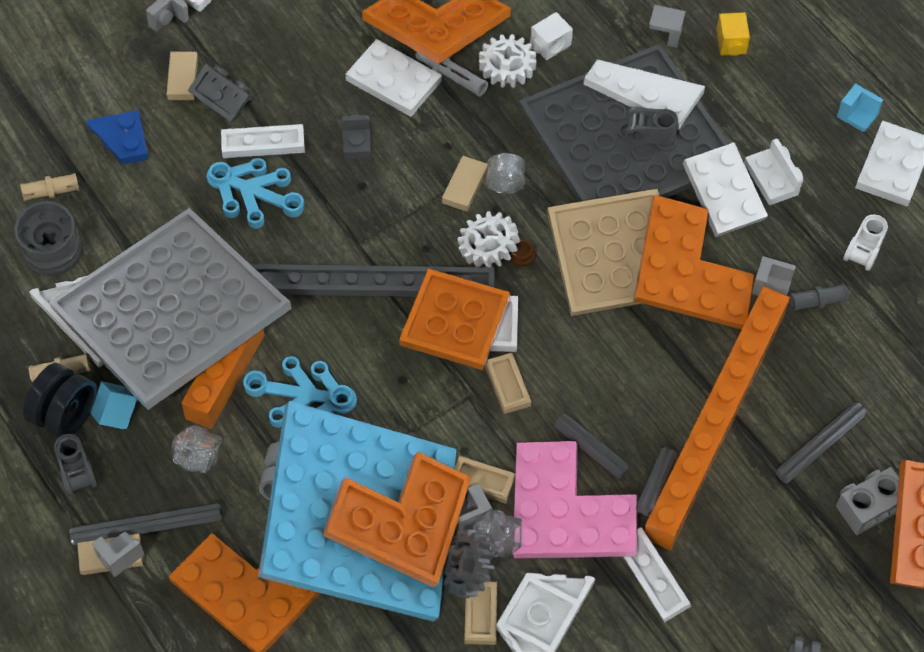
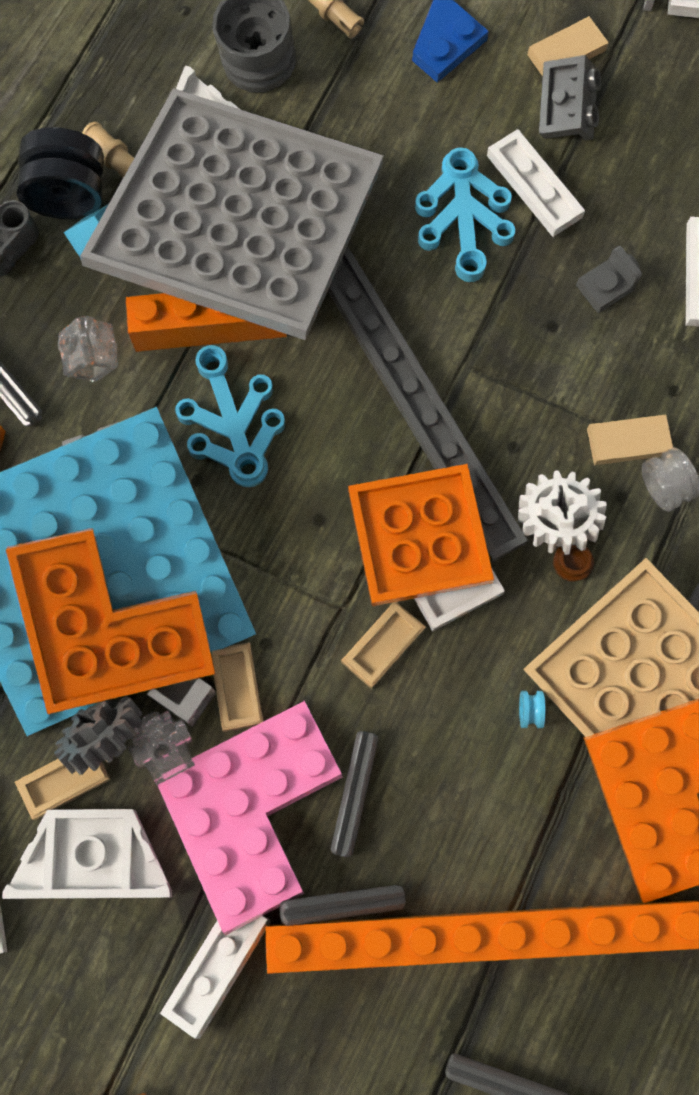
camera: 60 degrees right, 15 degrees up
none -> medium azure bush [519,691,545,728]

